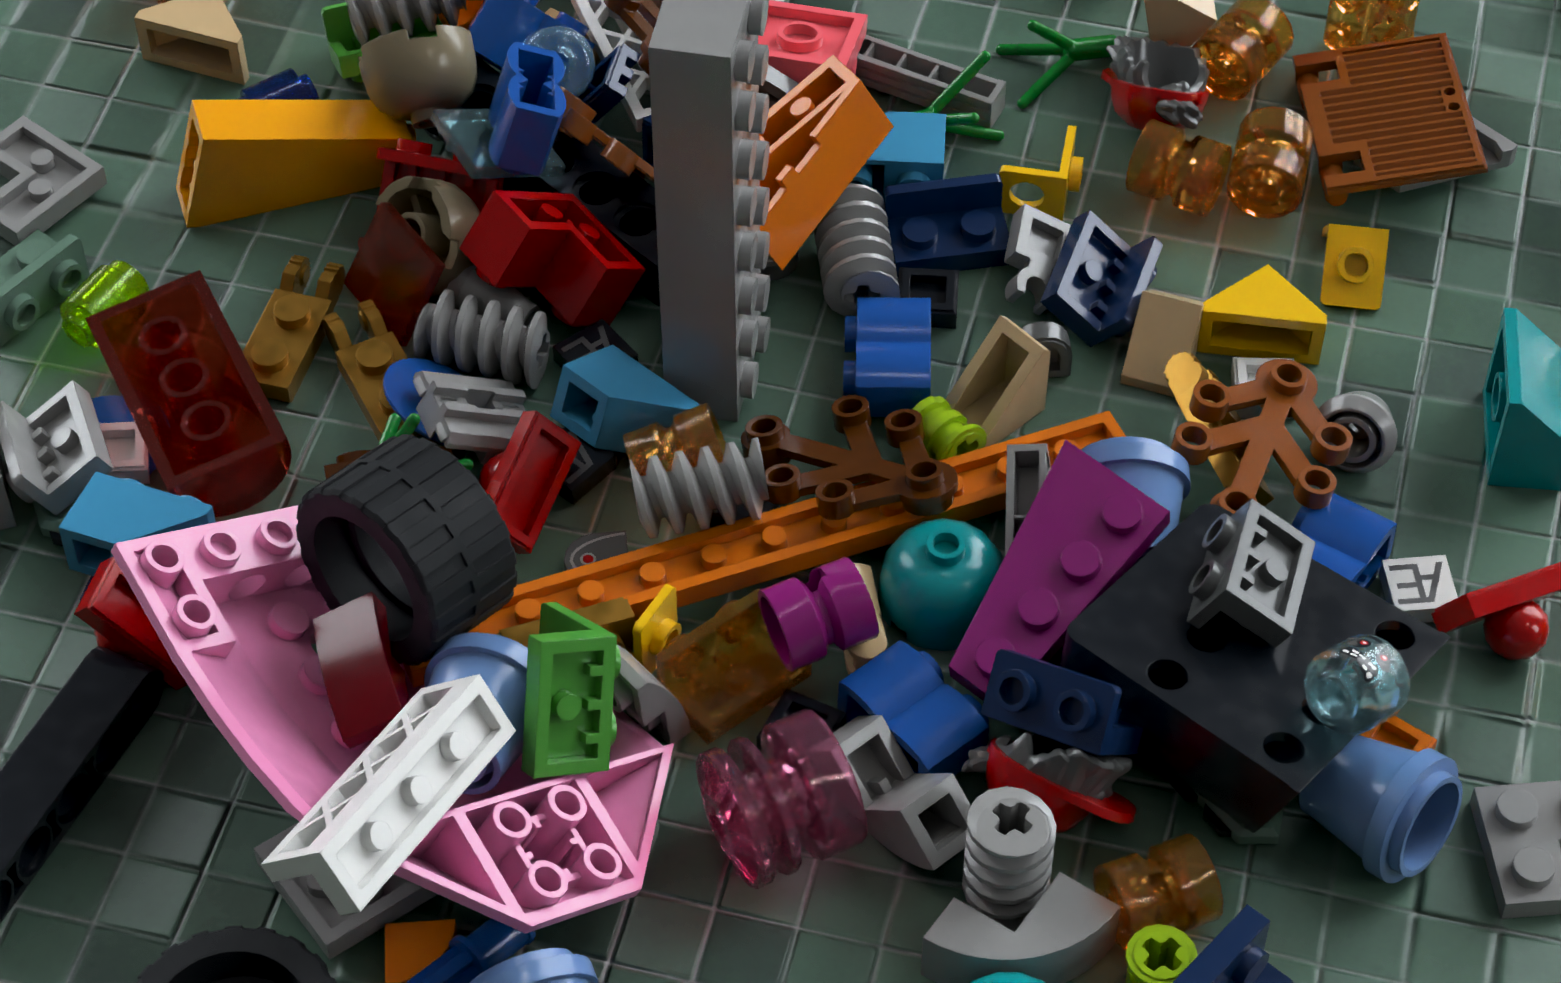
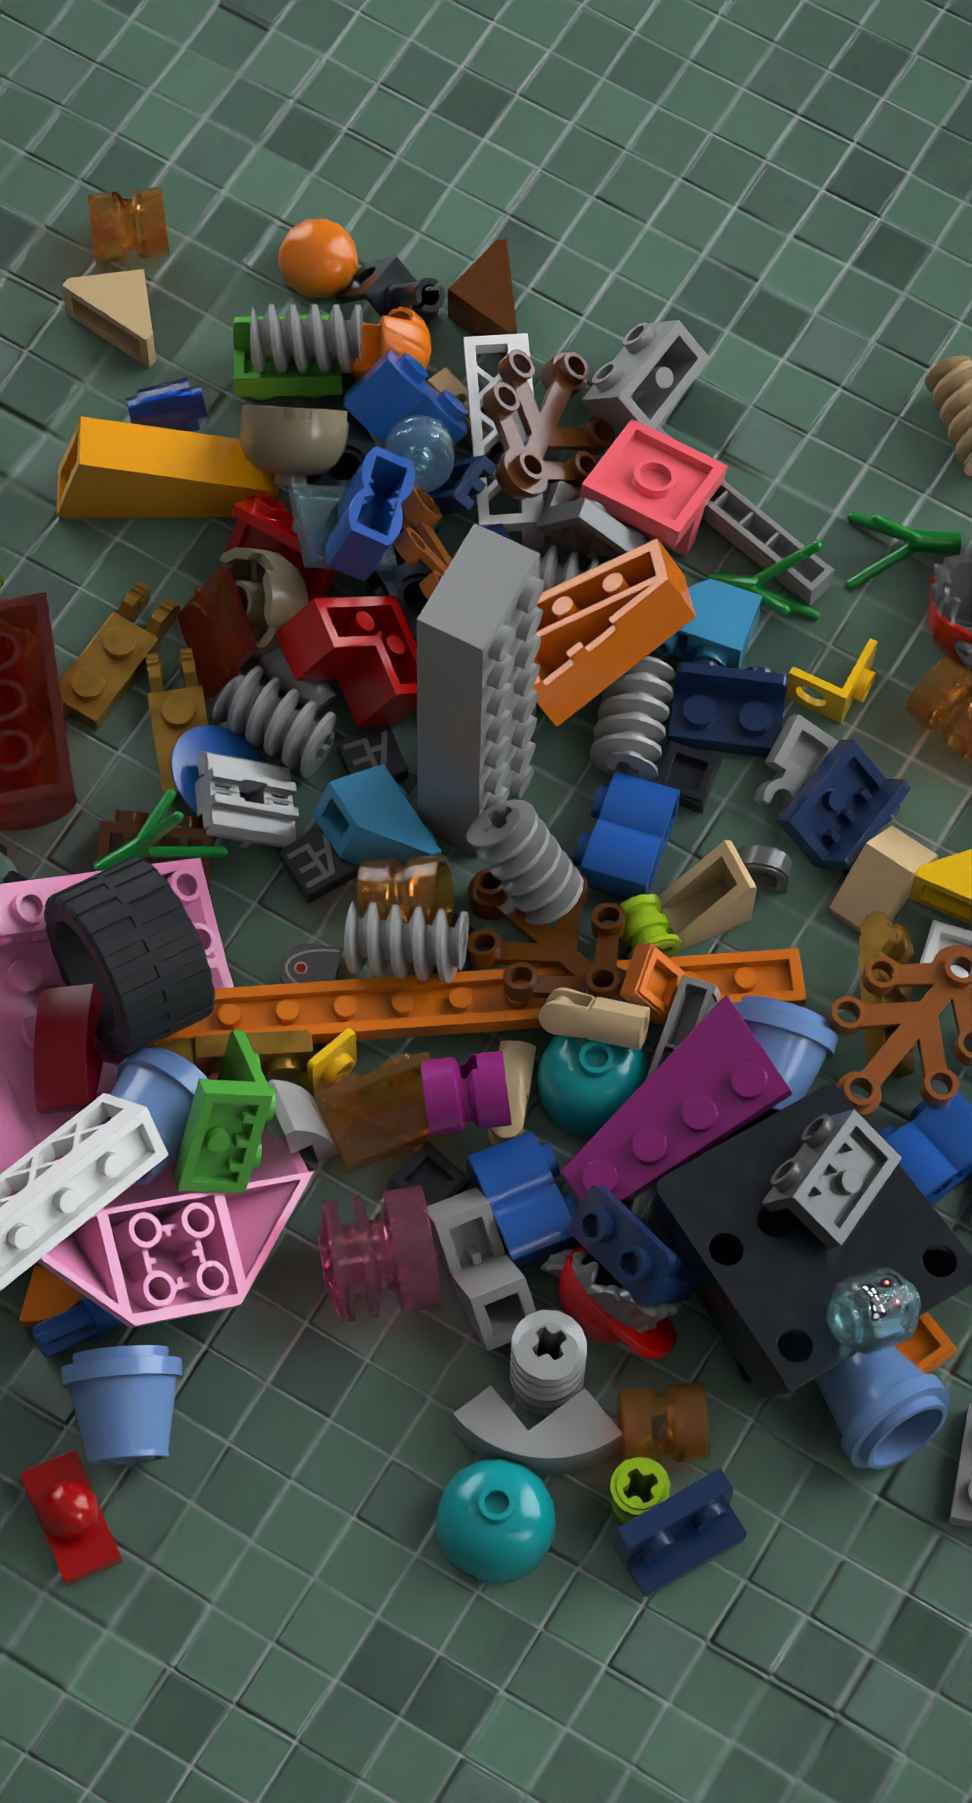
camera: 15 degrees right, 15 degrees up
red tile [479,410,581,554] -> none
none -> light grey piece [466,799,584,925]
none -> tan bar [538,987,650,1050]
none -> orange tile [619,943,686,1024]

